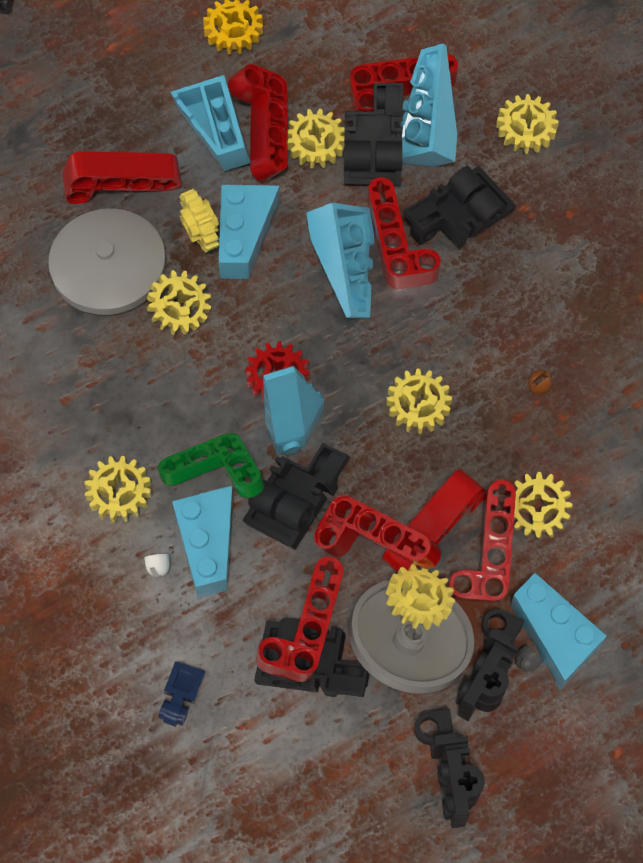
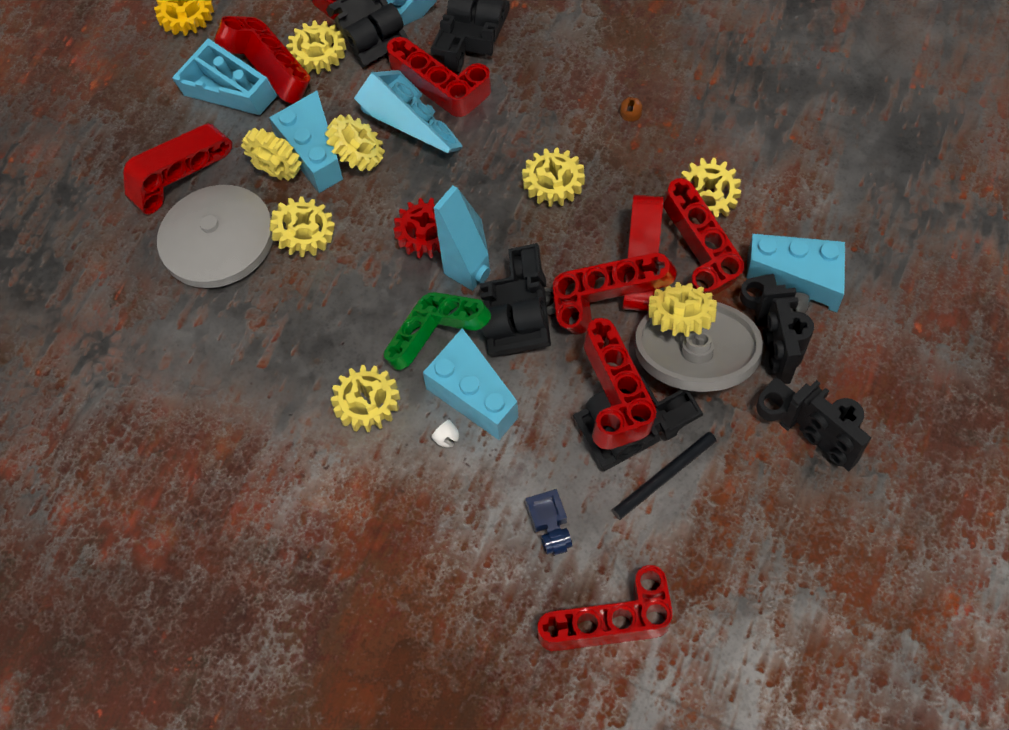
camera: 30 degrees left, 5 degrees down
none -> light yellow gear [325,114,385,172]
none -> red beam [538,565,673,651]
none -> black bar [612,432,717,520]

